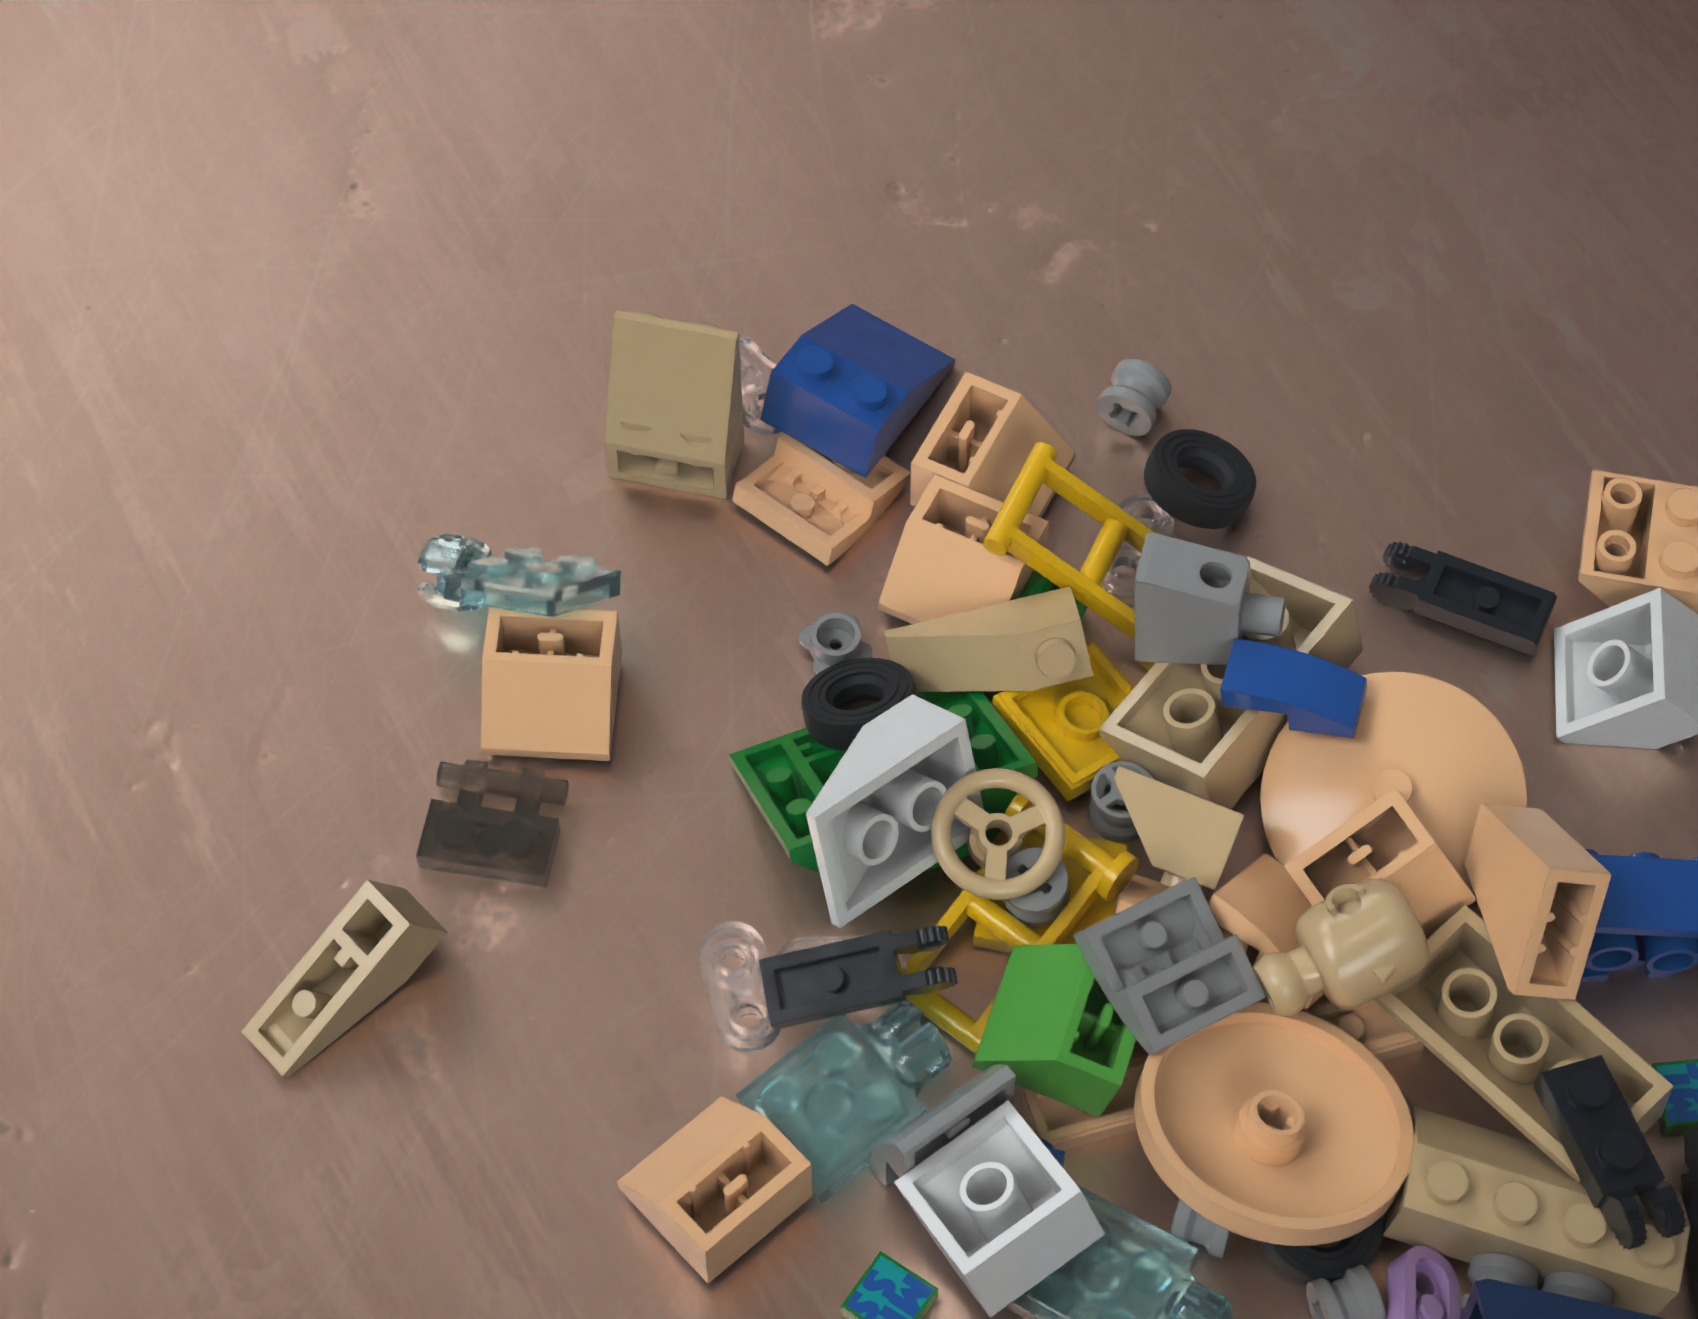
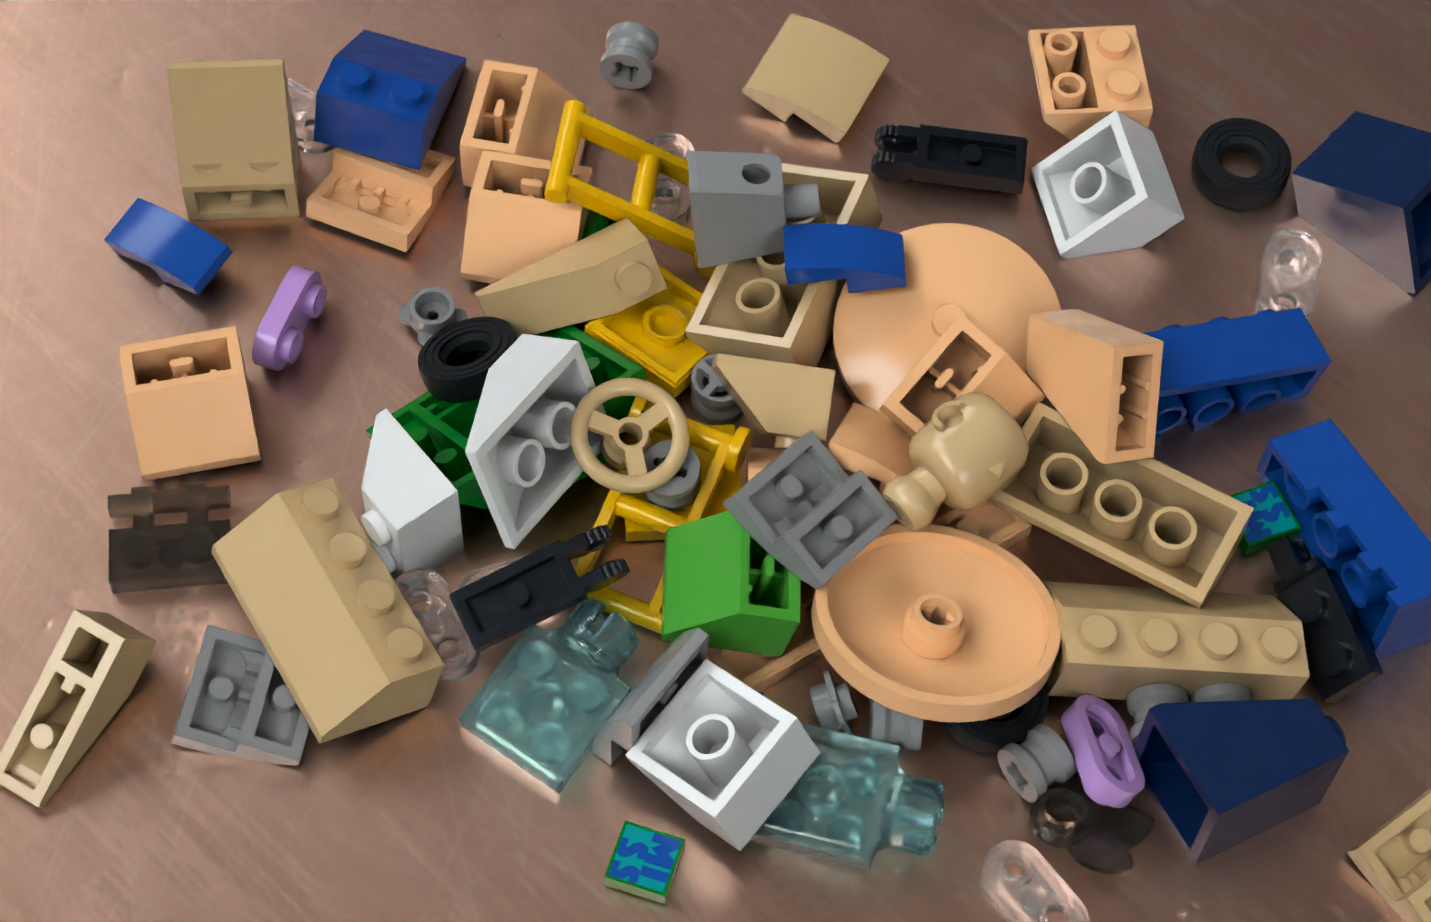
camera: 20 degrees left, 0 degrees up
clear light blue plate [417,534,621,617] -> none
light nougat slope [617,1096,813,1284] -> none
black tyre [1144,429,1256,529] -> none
black hinge [1533,1055,1686,1250] -> none
none -> blue slope [104,198,233,295]
none -> light grey slope [171,625,310,765]
none -> tan slope [211,477,445,744]
none -> lavender plate [252,265,327,371]
none -> white slope [361,408,464,589]
none -> tan slope [741,13,890,143]
none -> light grey plate [810,669,859,739]

